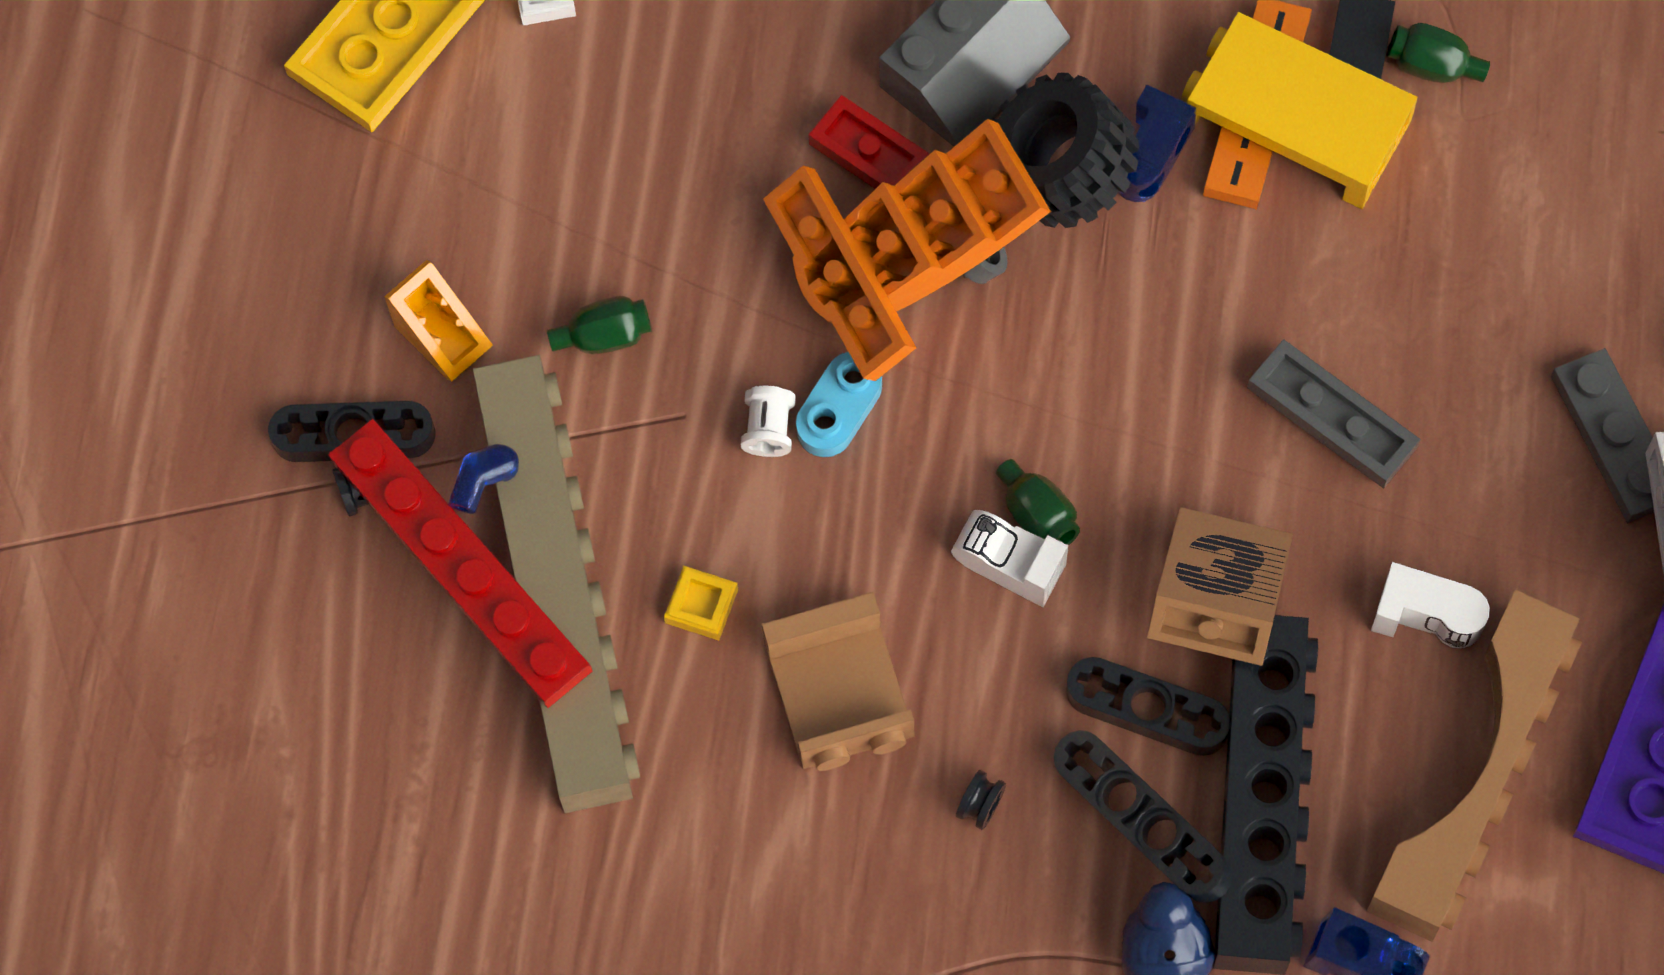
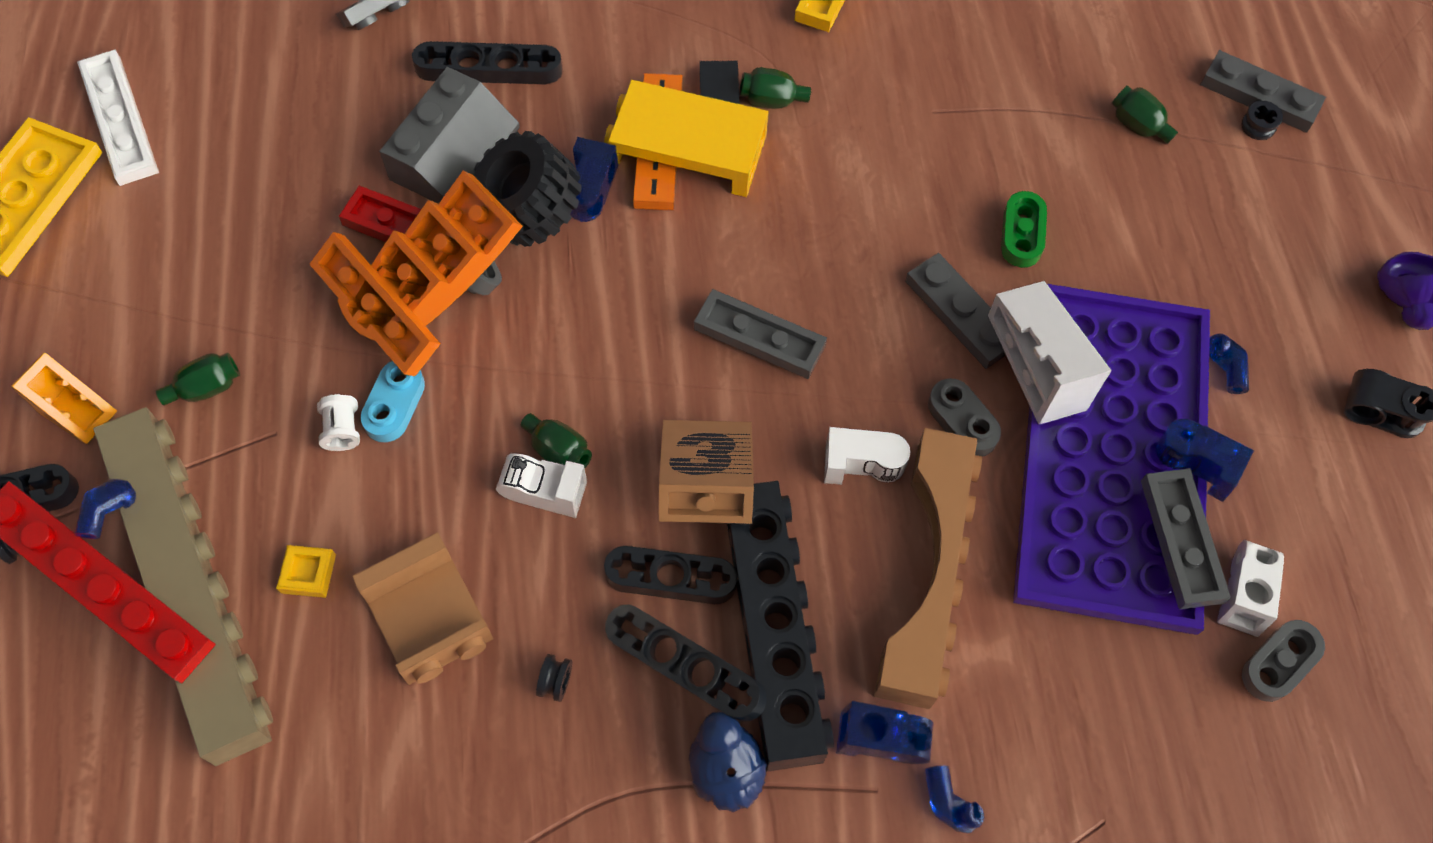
camera: 20 degrees left, 5 degrees down
none -> dark grey plate [928,378,1001,457]

